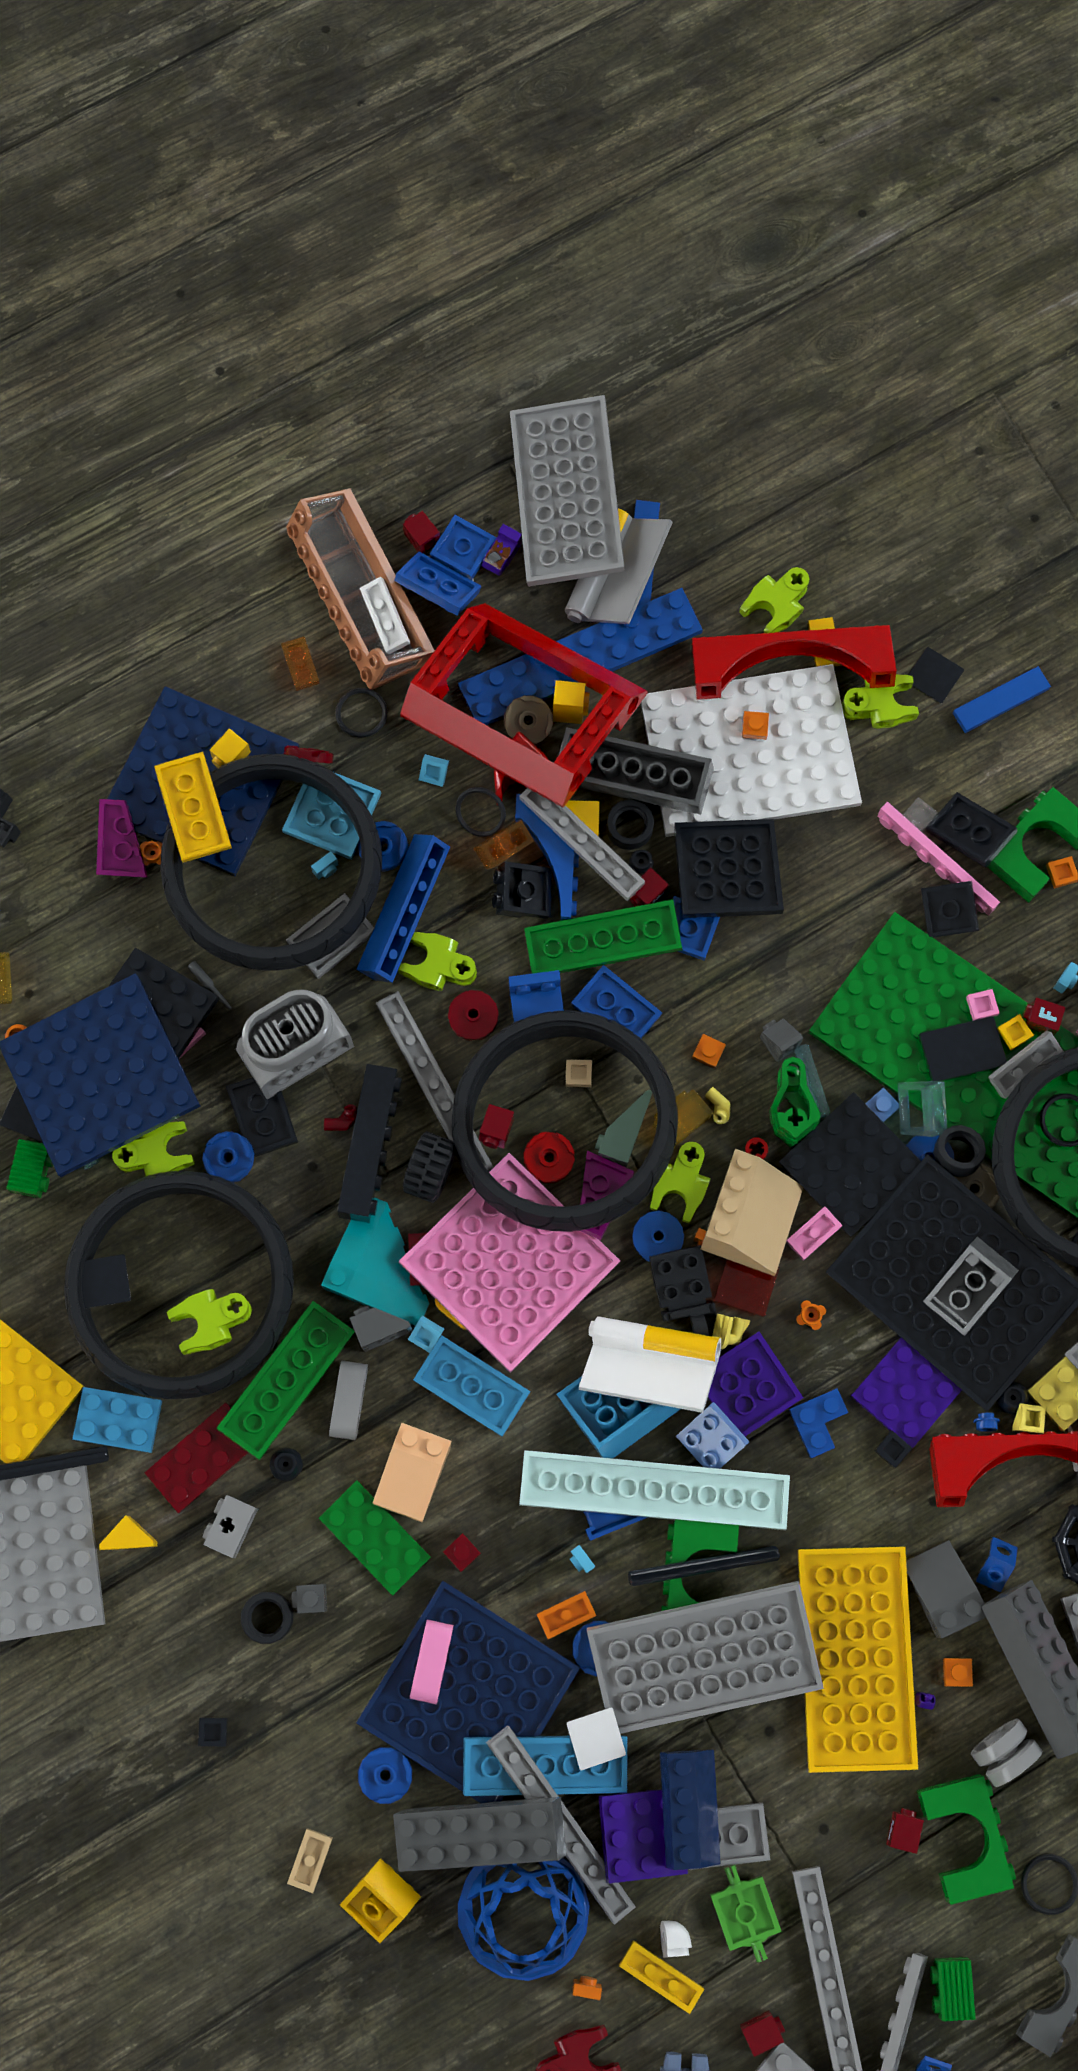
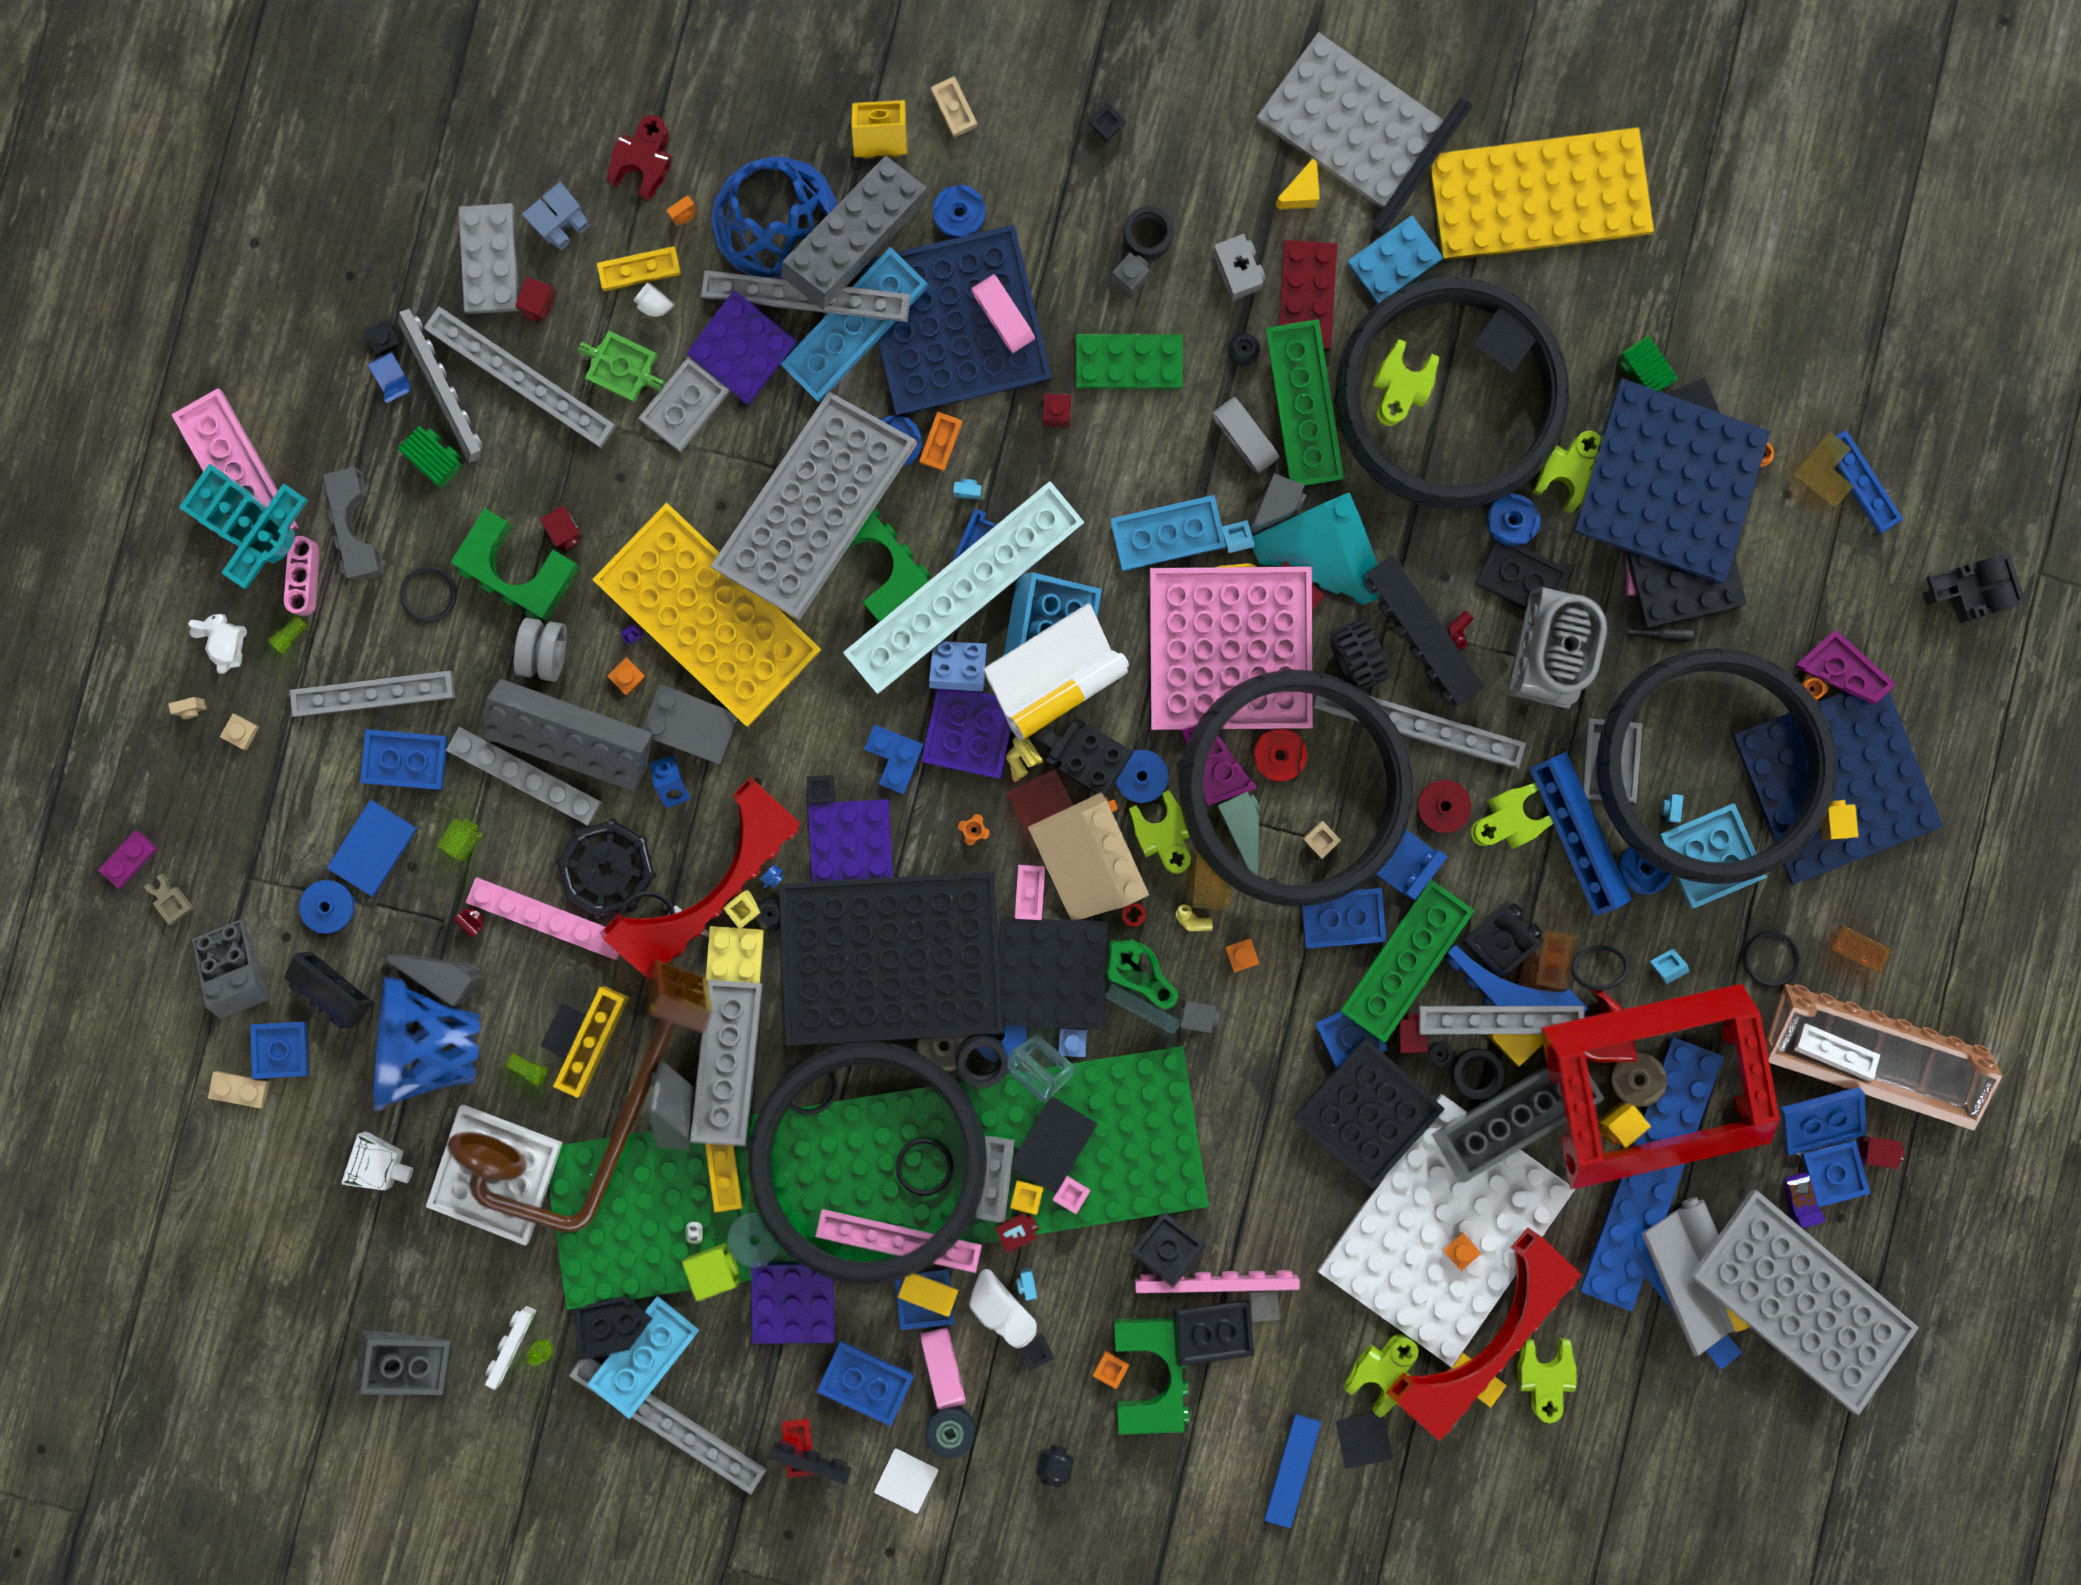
camera: 135 degrees right, 10 degrees up
yellow tile [154,752,232,863] -> none
dark red plate [283,745,334,763] -> none
light nougat slope [372,1423,452,1522] -> none
dark red brick [479,1104,514,1149] -> none
white sticker [567,1708,626,1770] -> none
black axle [628,1546,780,1586] -> none
dark blue slope [660,1749,721,1870] -> none
dark grey slope [923,1237,1019,1336] -> none

